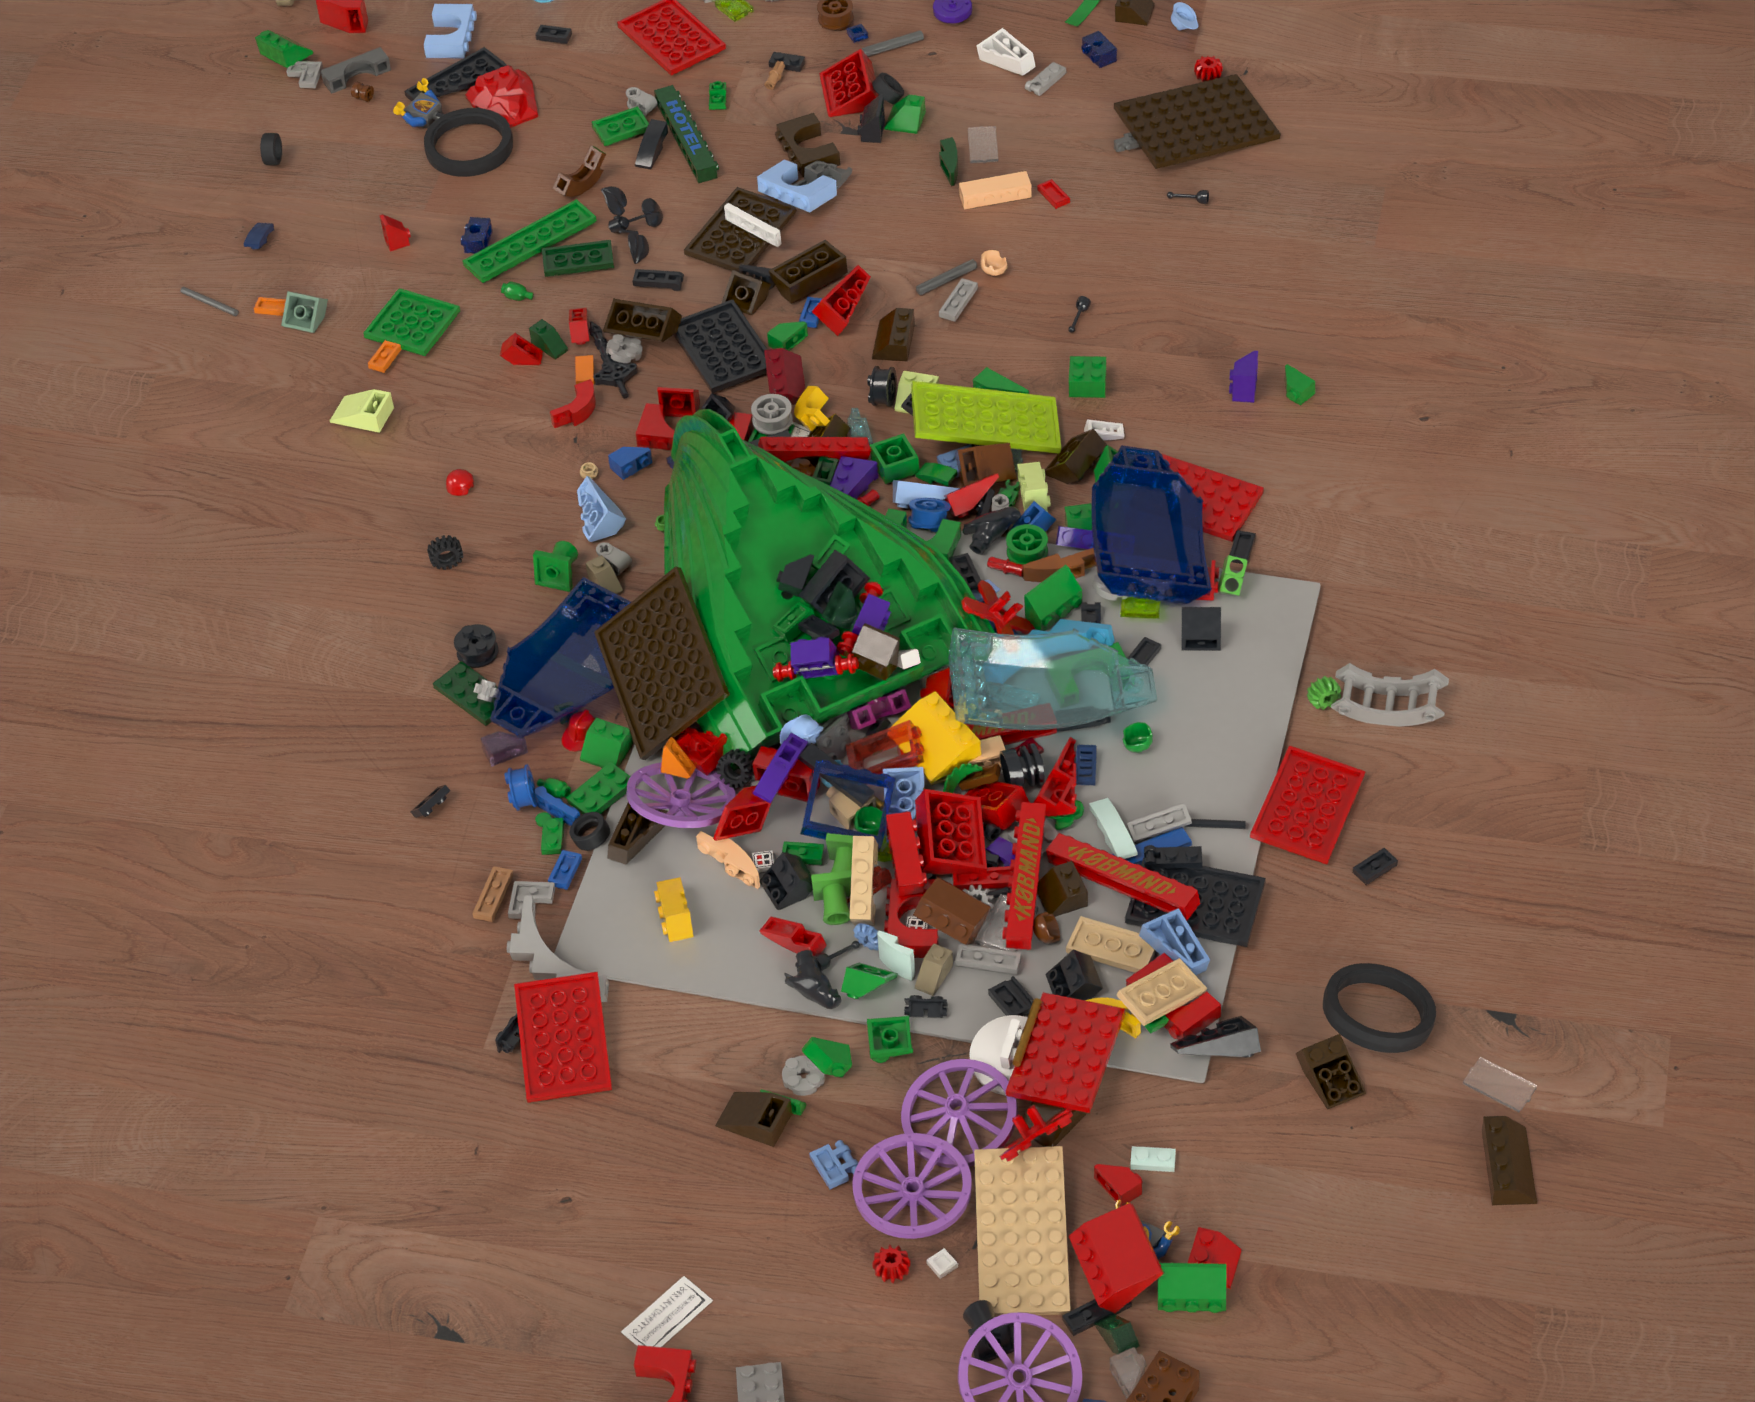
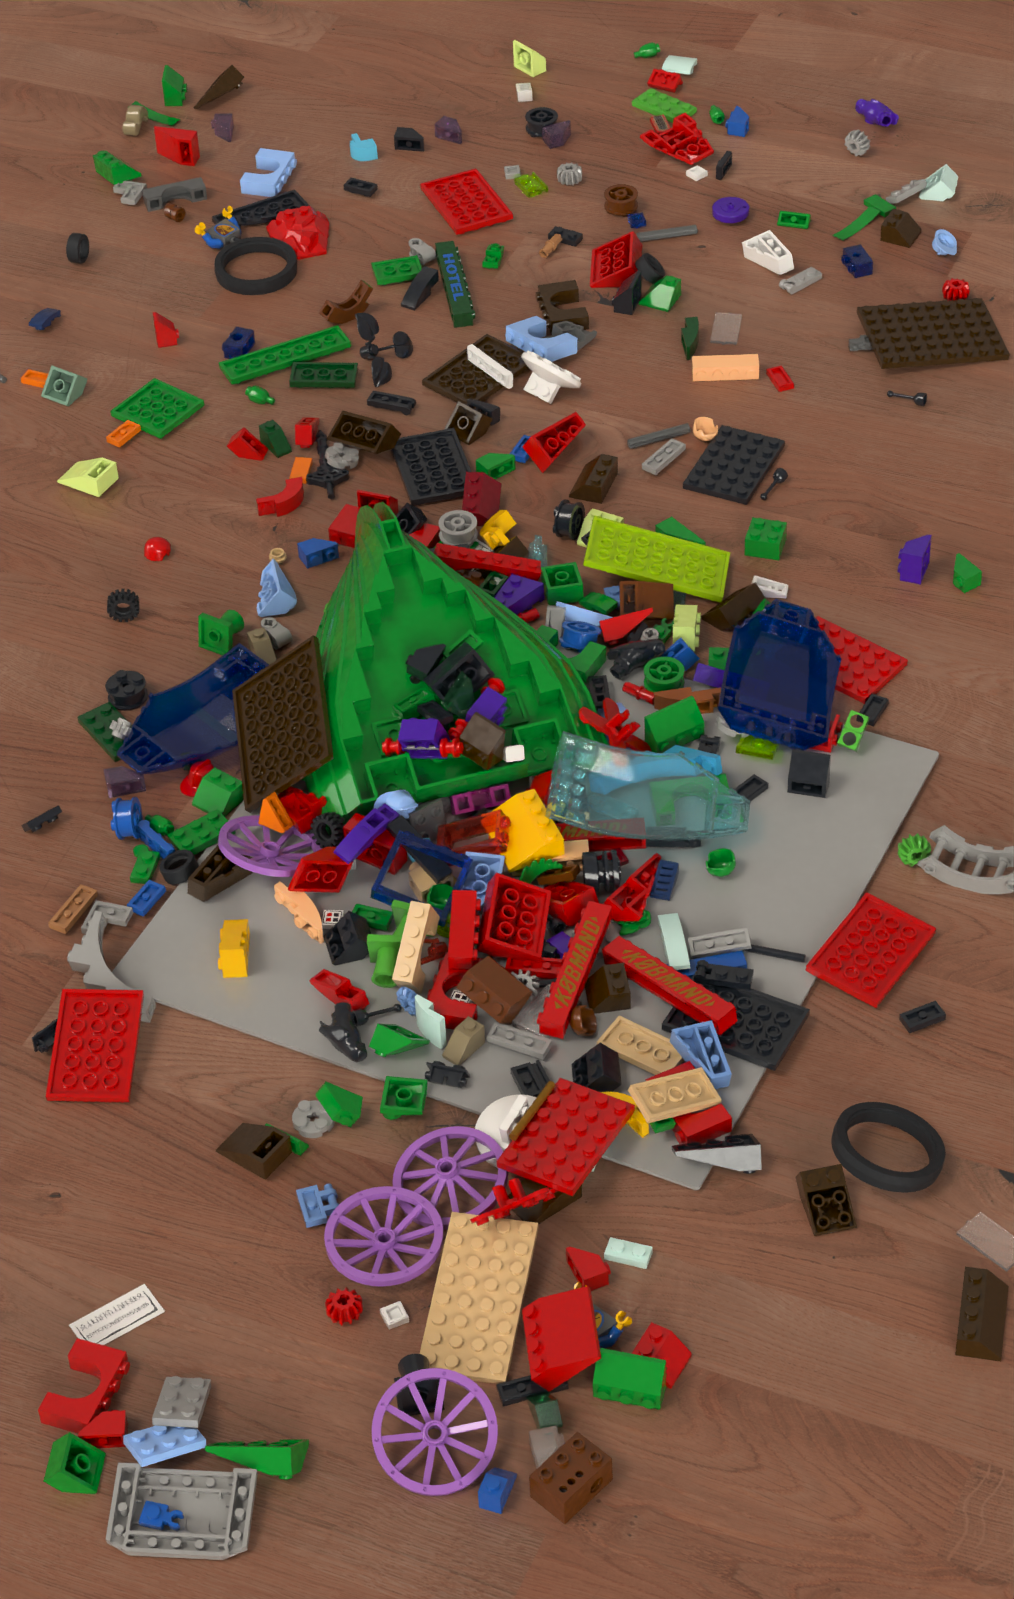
camera: 10 degrees right, 5 degrees down
dark brown slope [769,240,848,304] -> none
none -> white bracket [521,350,581,404]
none -> light grey tile [545,605,566,642]
none -> black plate [683,425,785,505]
none -> green slope [777,211,811,229]

